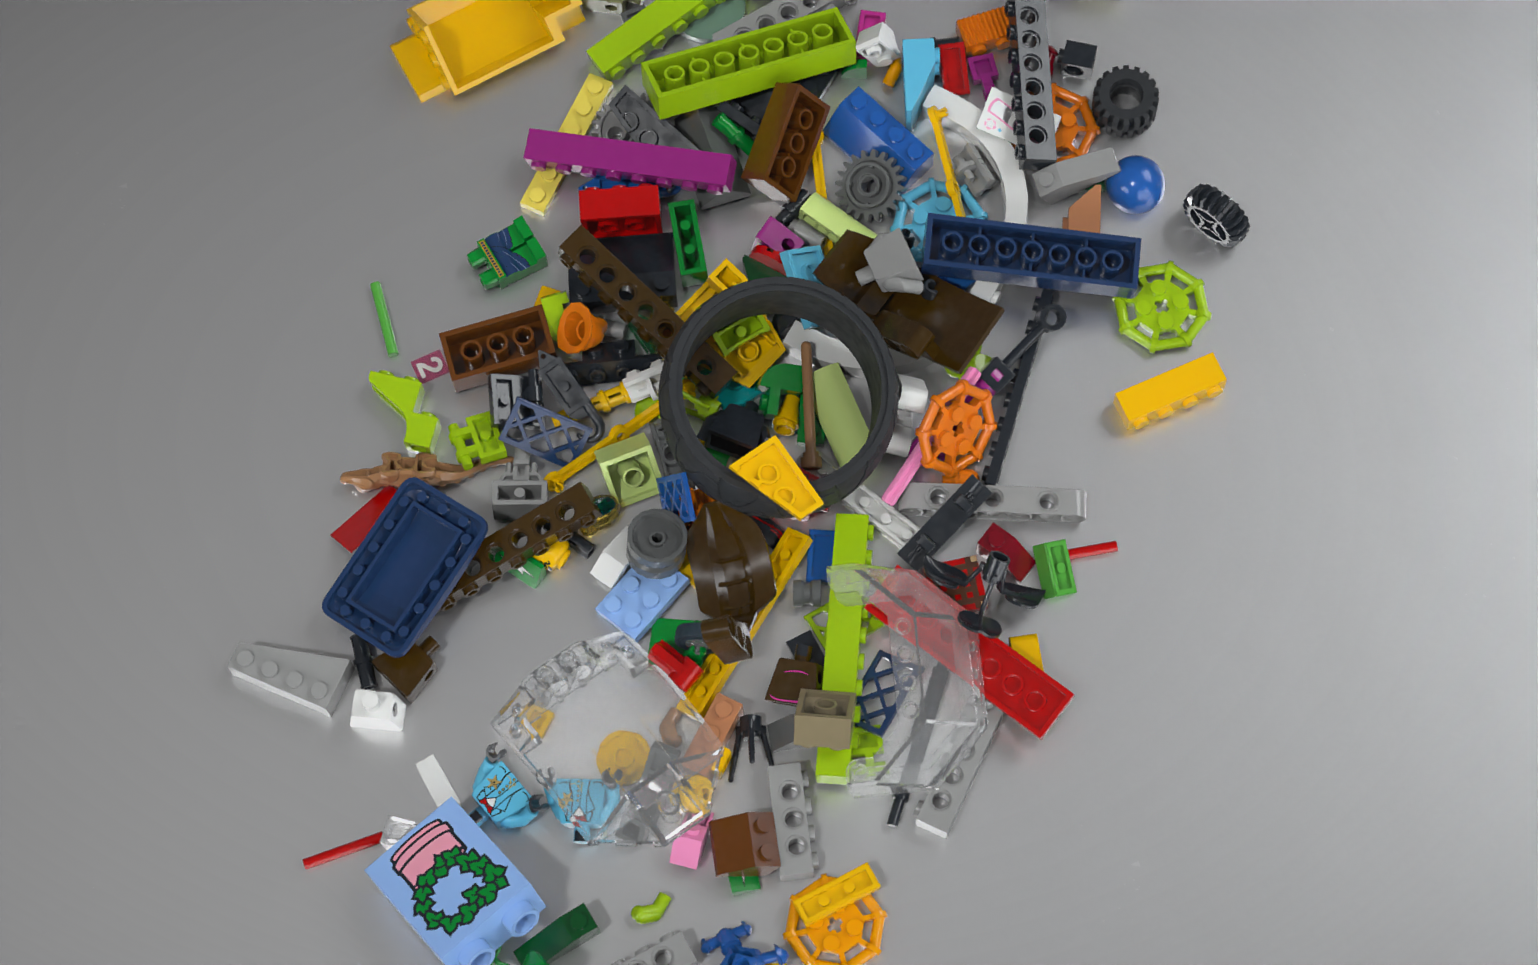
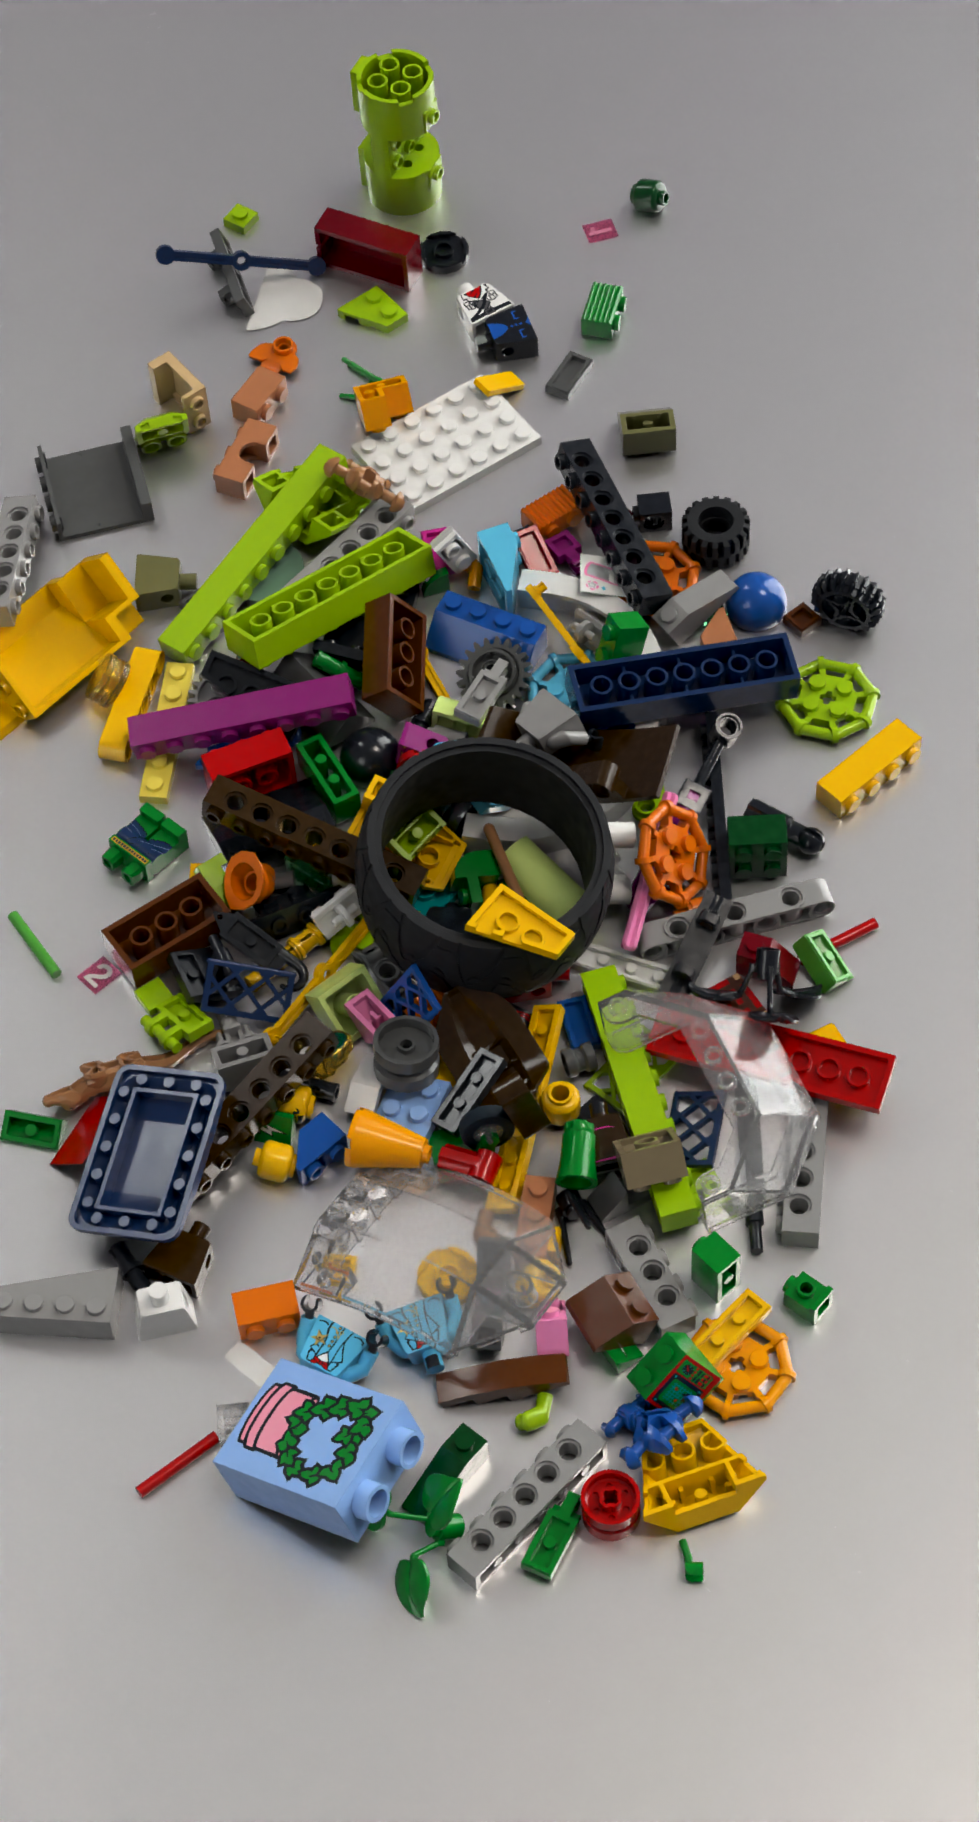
camera: 20 degrees left, 15 degrees down
lime arch [369,370,442,454] -> none
none -> green slope [0,1110,68,1150]
none -> clear yellow head [85,653,131,708]
none -> yellow beam [98,647,165,763]
none -> lime tile [134,977,173,1017]
none -> orange brick [231,1280,301,1340]
none -> yellow head [252,1140,297,1183]
none -> blue slope [296,1112,348,1186]
none -> black piece [339,727,398,789]
none -> bright pink slope [344,988,396,1044]
none -> light orange cone [344,1107,432,1169]
none -> plate [430,1047,508,1138]
none -> reddish brown slope [436,1353,570,1408]
none -> light grey hinge [454,658,509,727]
none -> yellow head [541,1081,581,1126]
none -> green plant [555,1119,598,1190]
none -> green brick [595,611,650,661]
none -> green slope [626,1331,724,1424]
none -> green brick [691,1231,741,1304]
none -> dark green brick [727,814,788,879]
none -> black piece [743,798,825,855]
none -> green brick [782,1271,833,1325]
none -> reddish brown tile [783,602,822,639]

